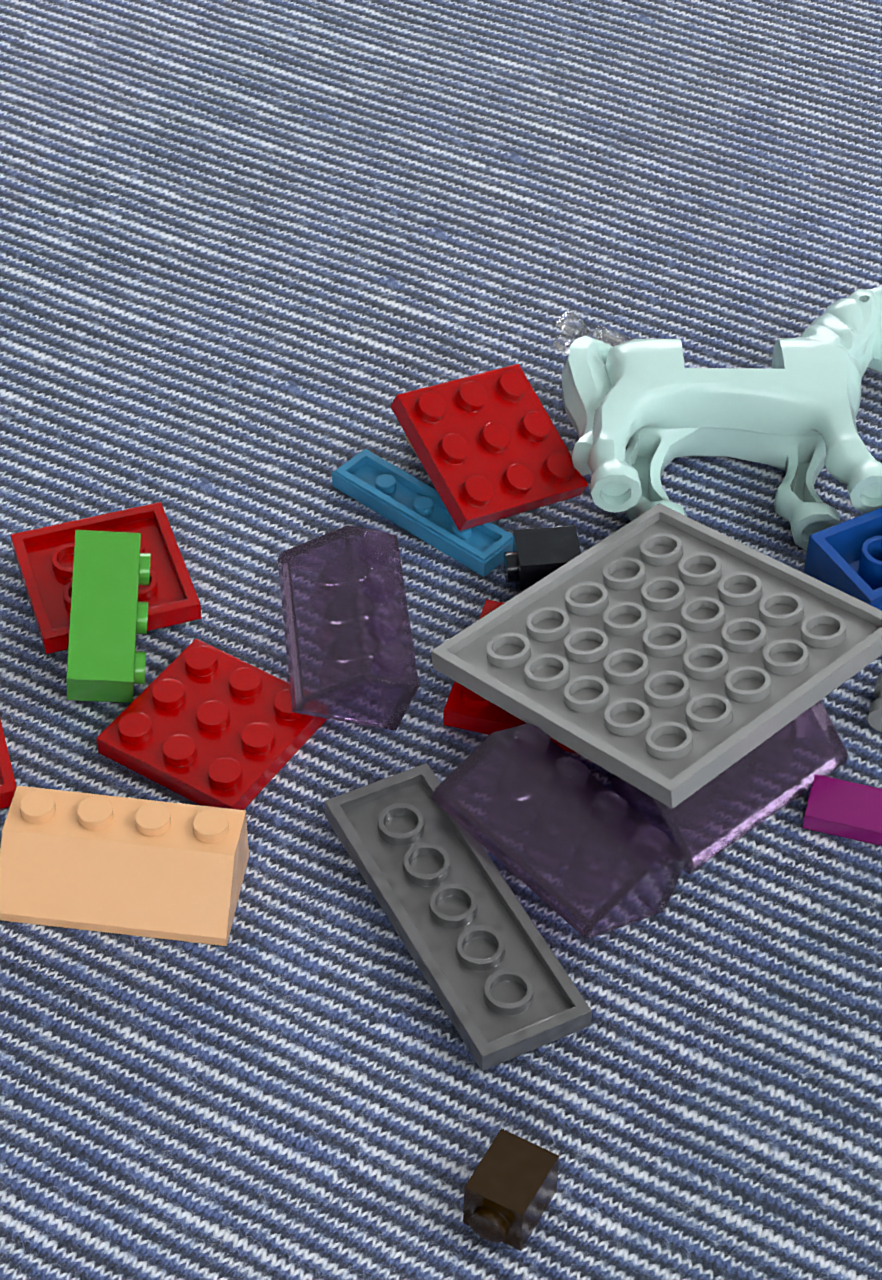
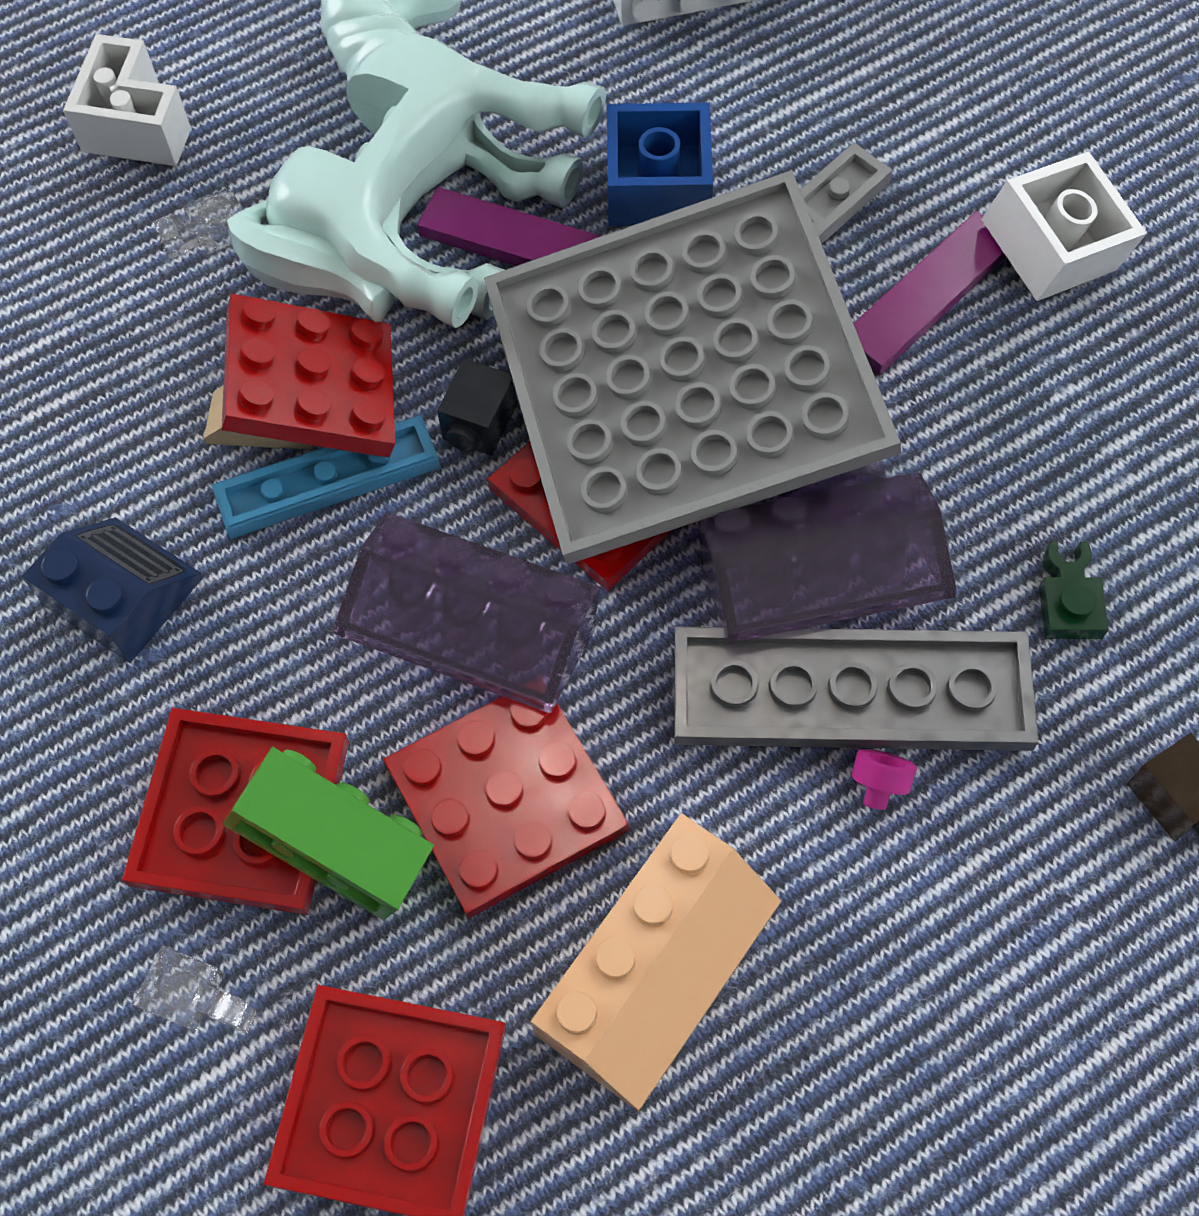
camera: 60 degrees left, 20 degrees up
none -> dark blue slope [21,517,204,663]
none -> white brick [63,34,191,166]
none -> magenta tile [417,186,601,266]
none -> dark pink tile [851,749,917,810]
none -> dark green plate [1039,541,1109,639]

